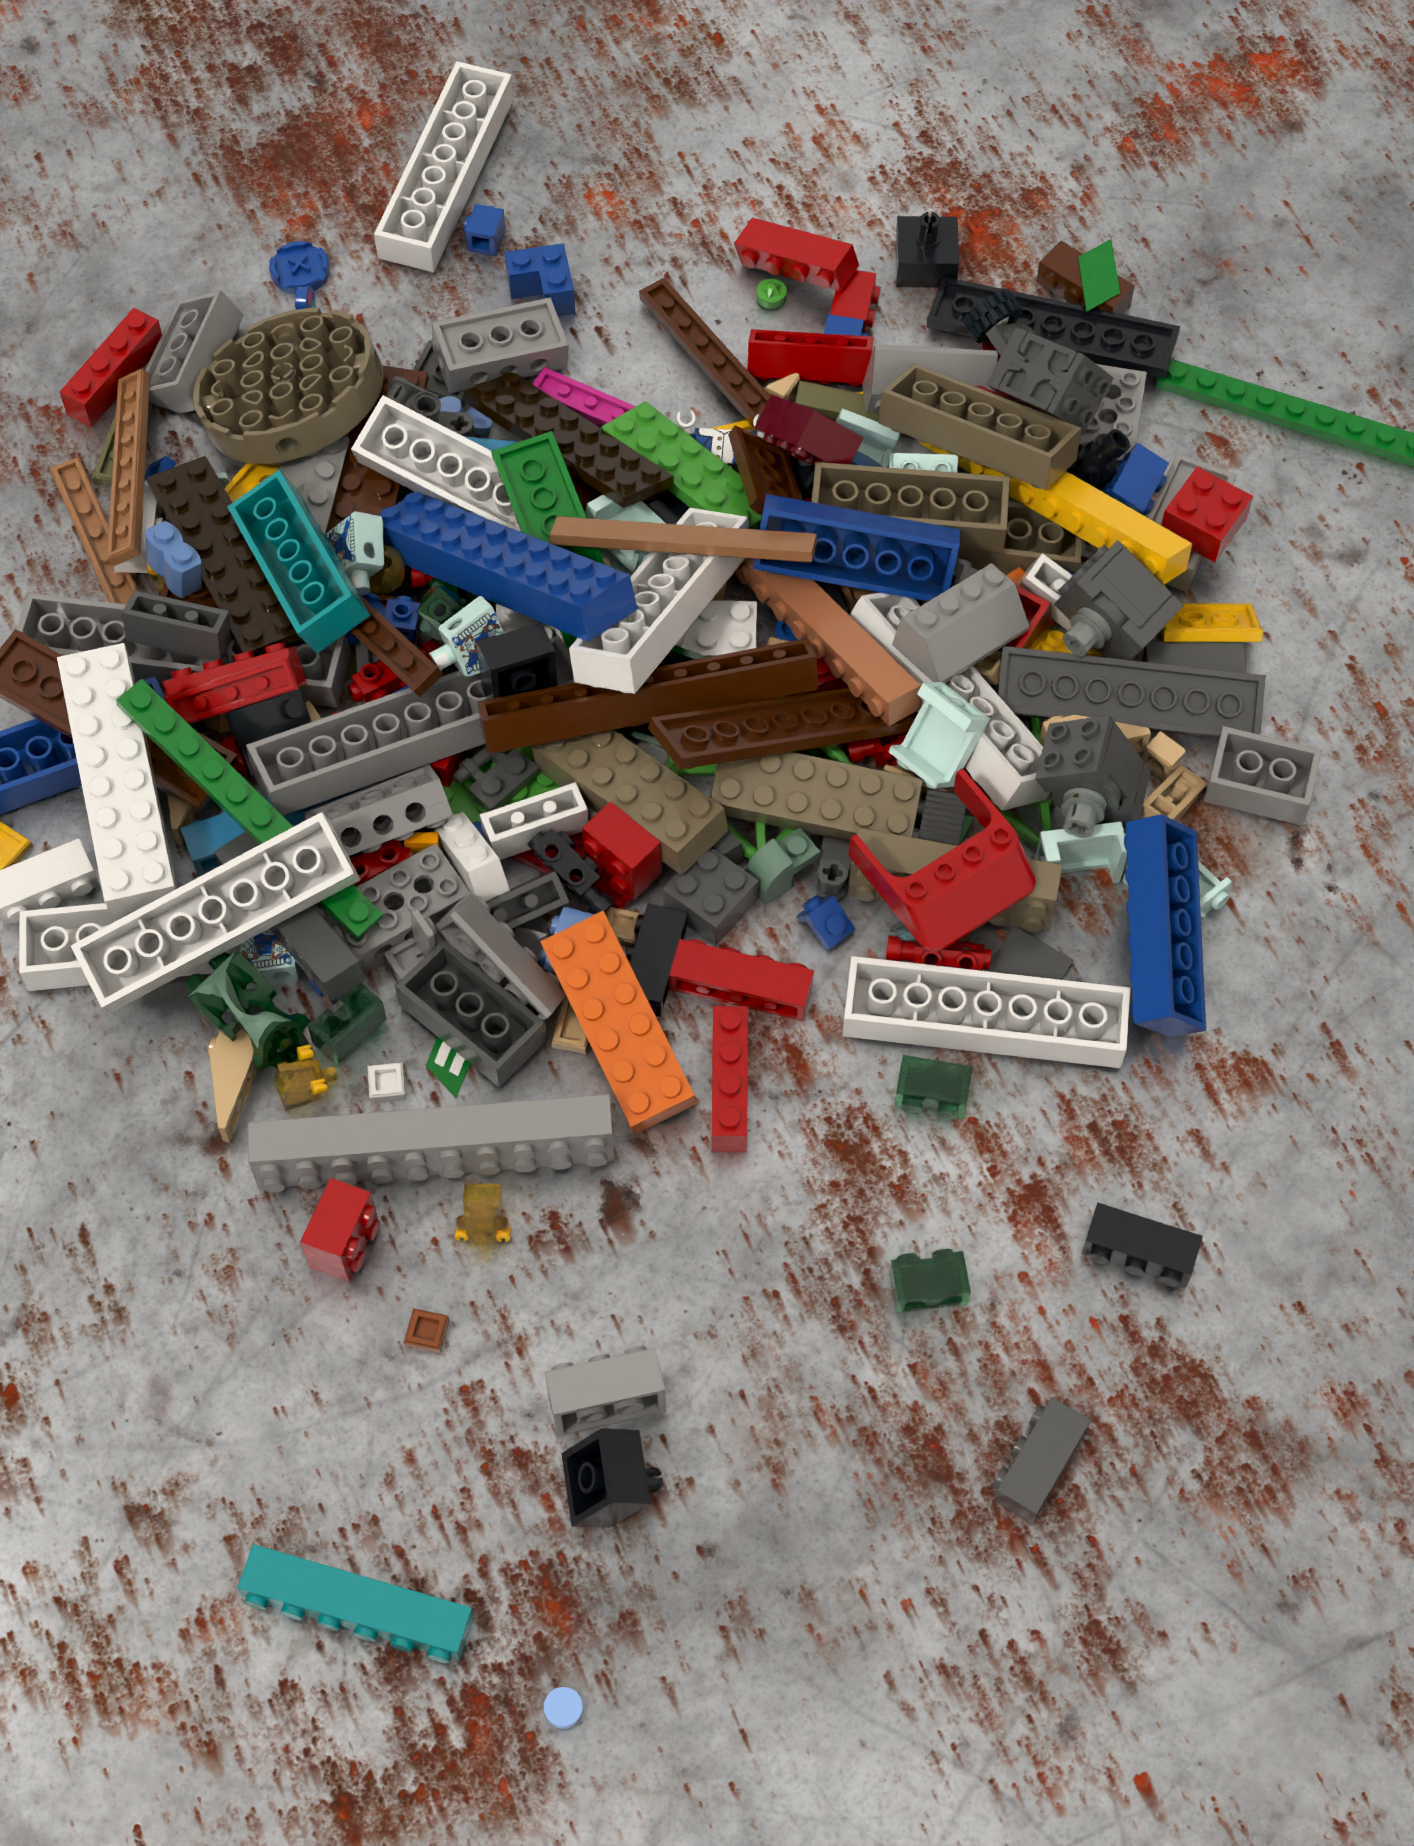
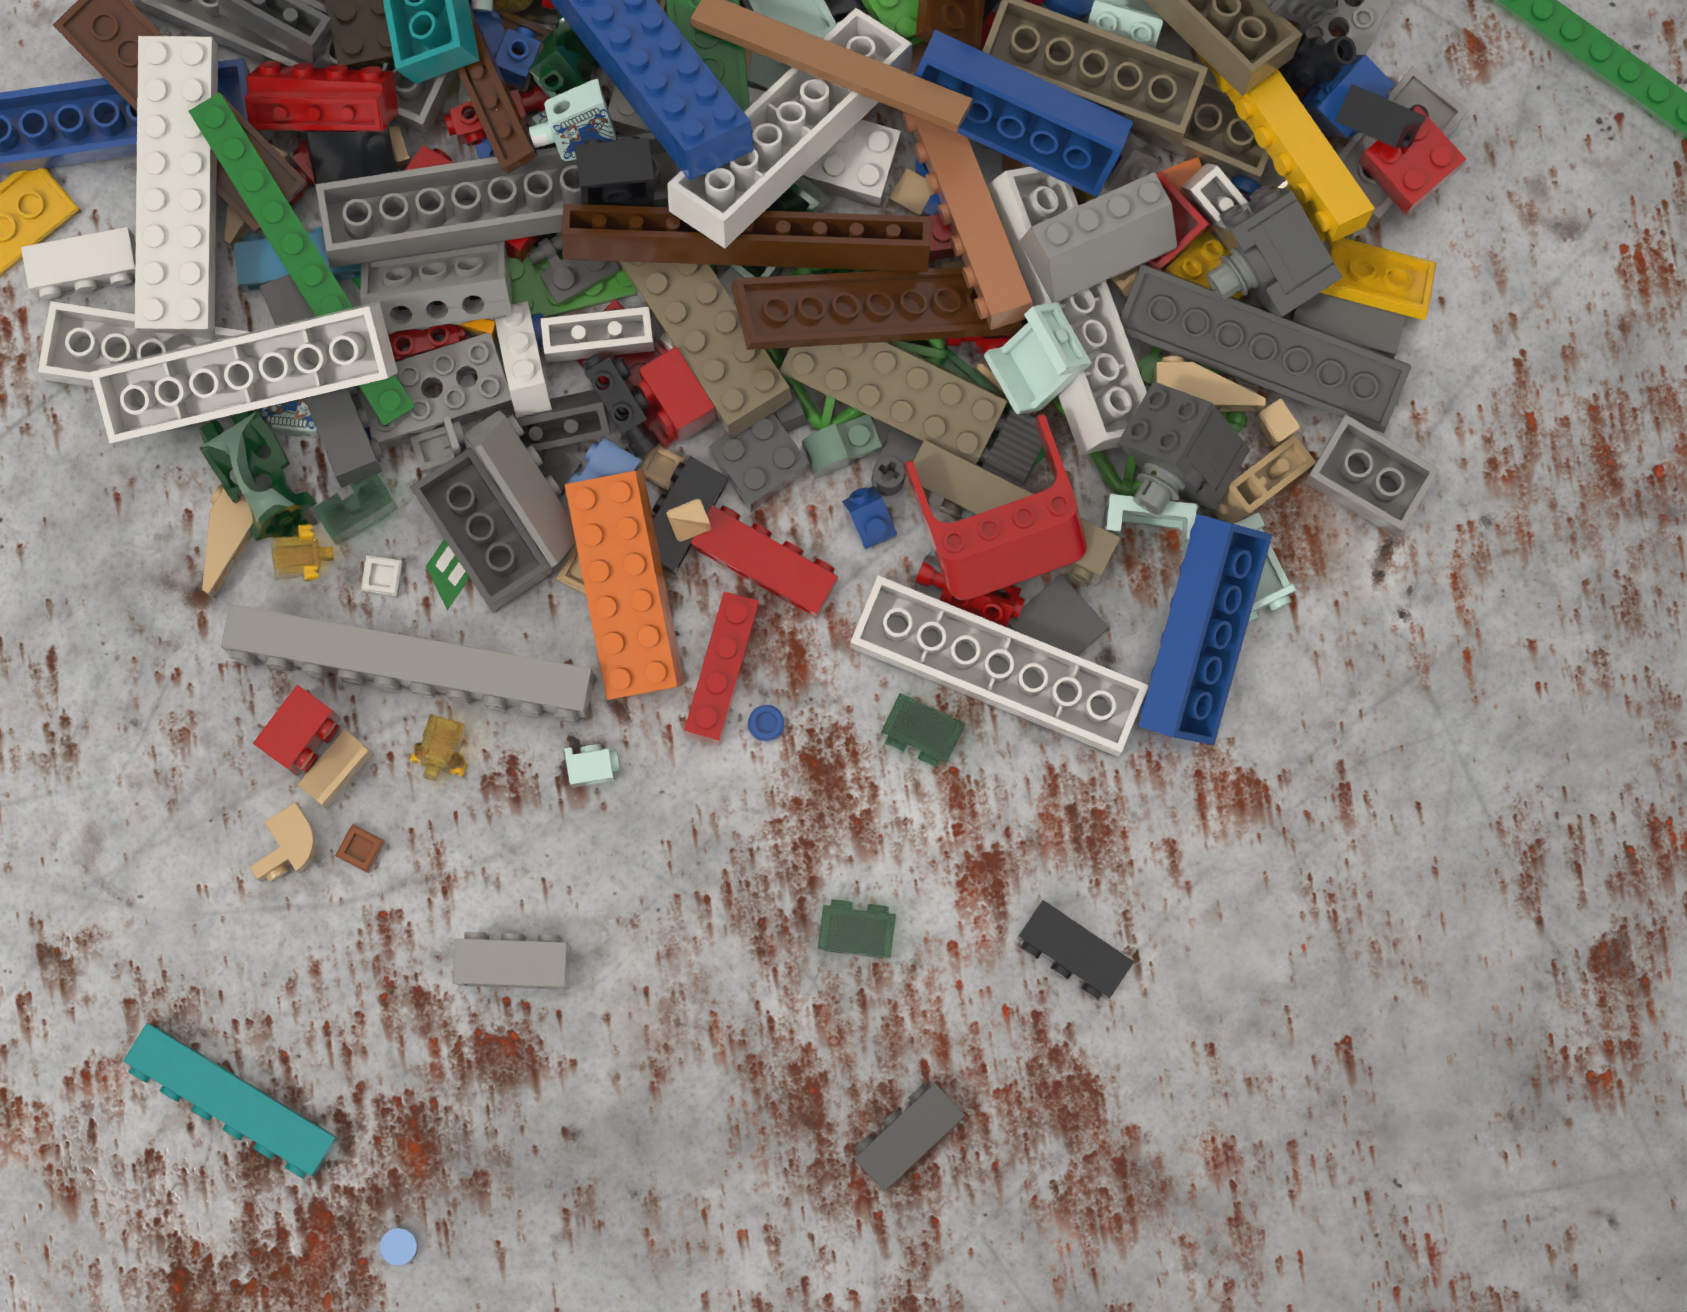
camera: 10 degrees right, 20 degrees up
black brick [561,1428,663,1528] -> none
none -> tan brick [249,802,317,883]
none -> tan panel [297,729,374,809]
none -> light aqua brick [564,744,620,788]
none -> tan slope [666,498,712,542]
none -> blue tile [748,705,784,742]
none -> black hinge [1335,84,1426,149]

